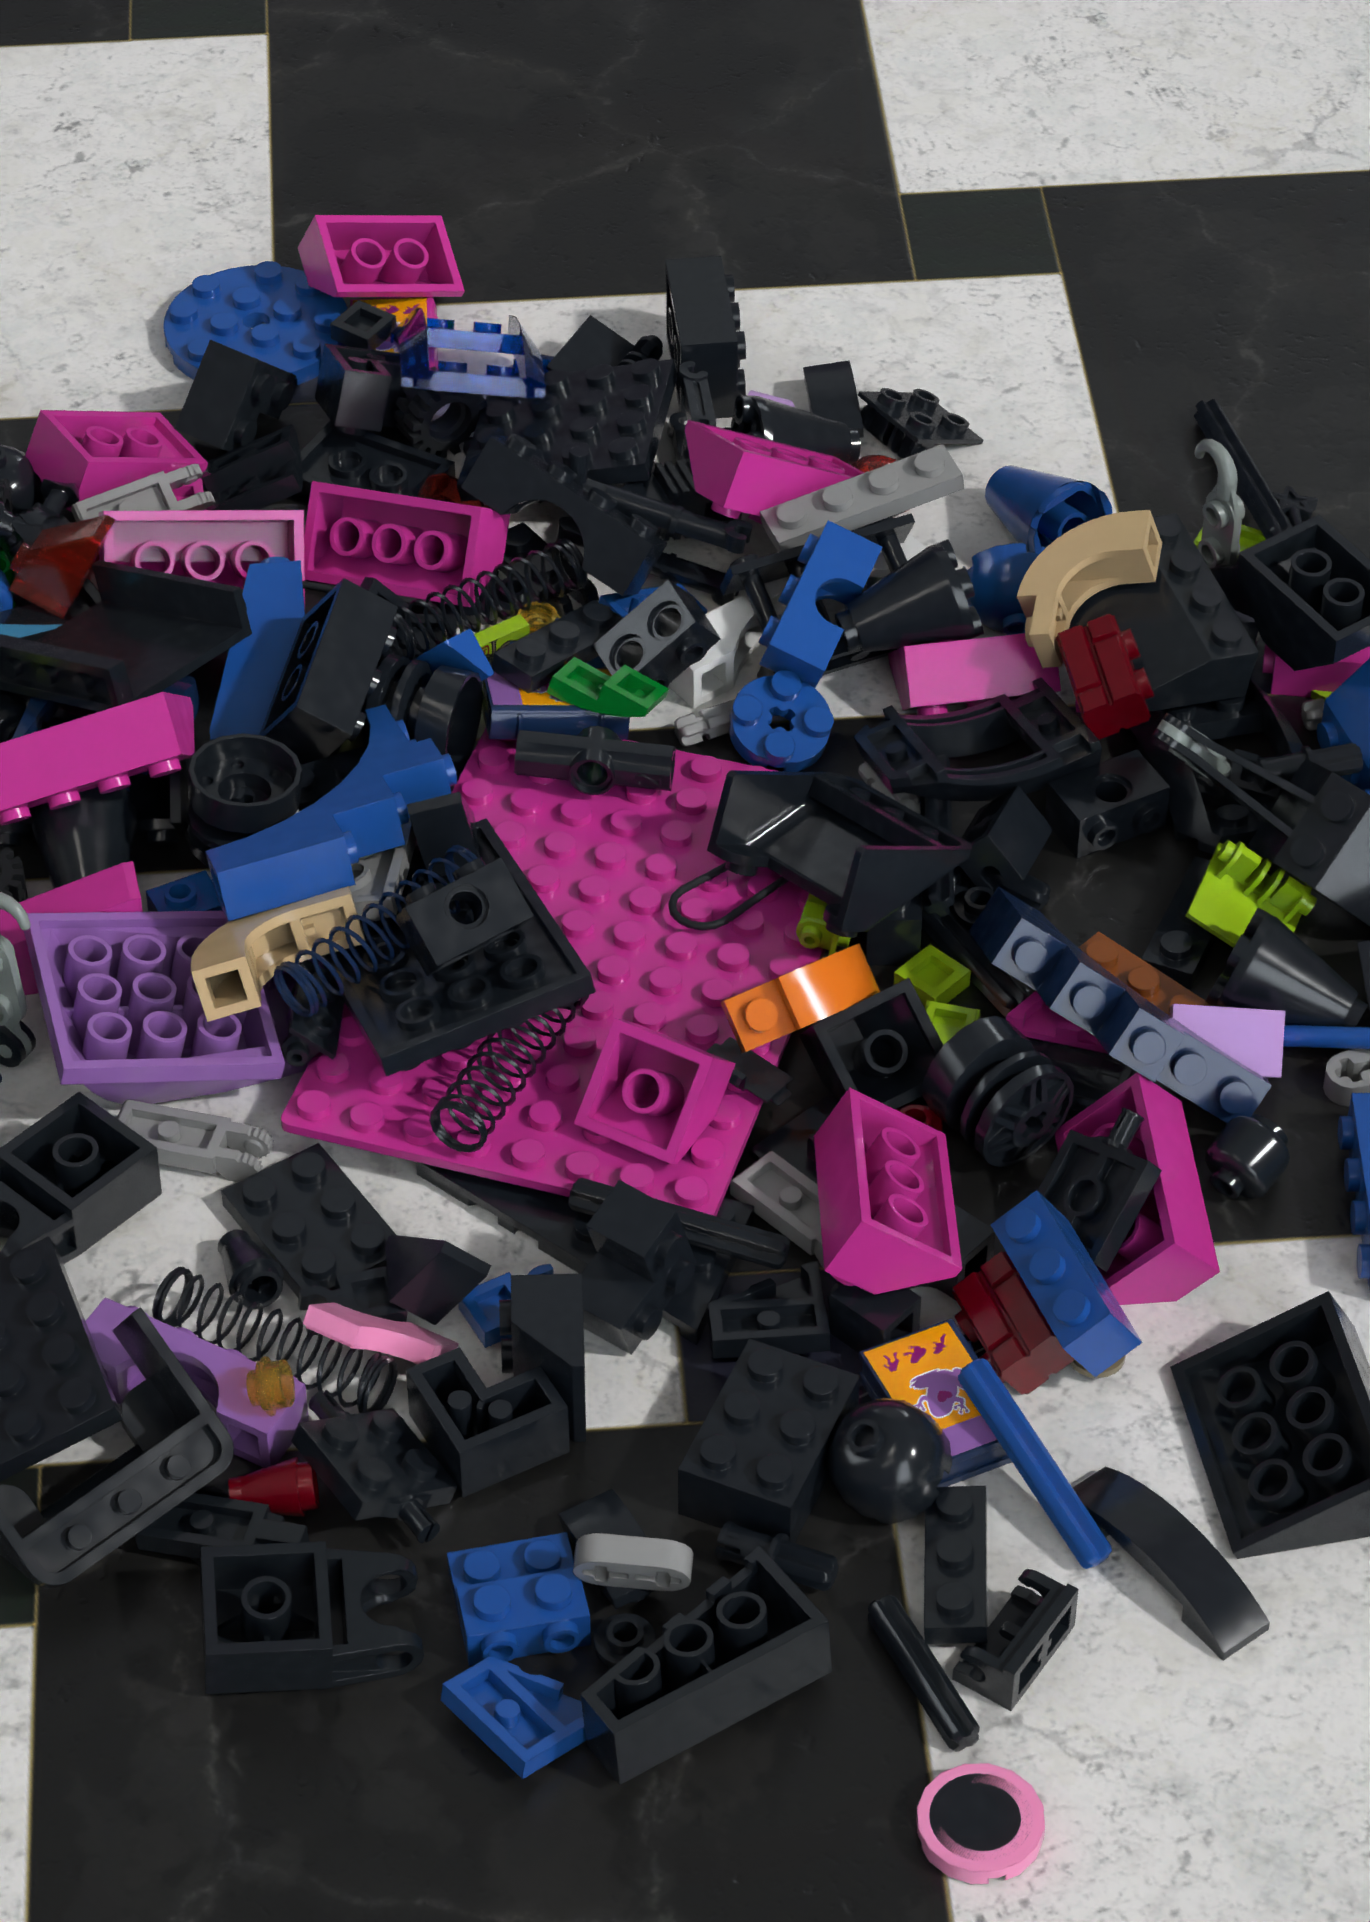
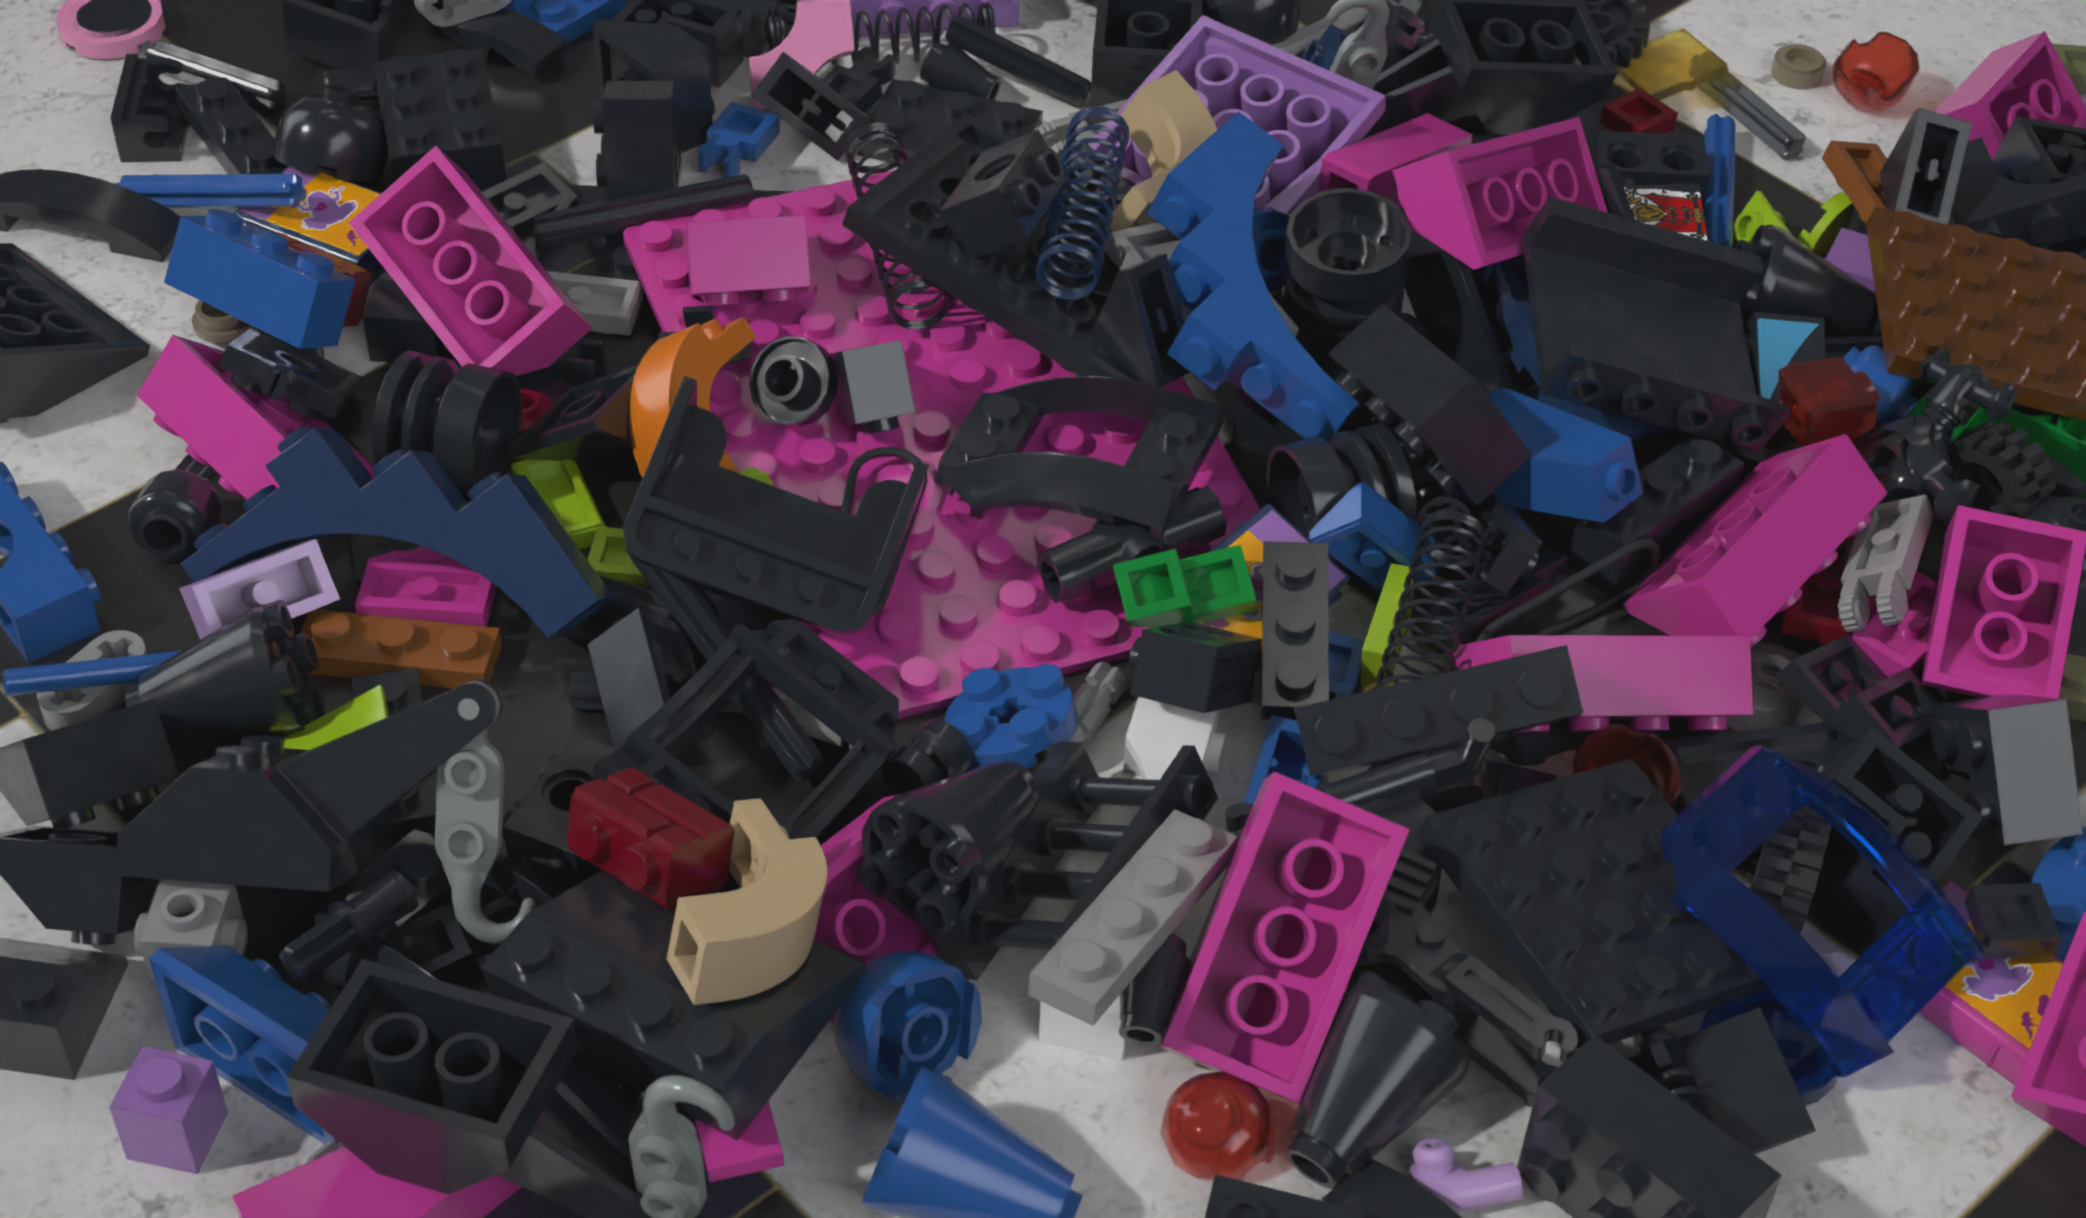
camera: 140 degrees right, 0 degrees up
blue arch [758,520,883,688] -> none
none -> black plate [749,336,839,427]
none -> slope [830,340,915,434]
none -> black wheel [881,719,975,795]
none -> black wedge [936,376,1225,540]
none -> black axle [945,15,1091,107]

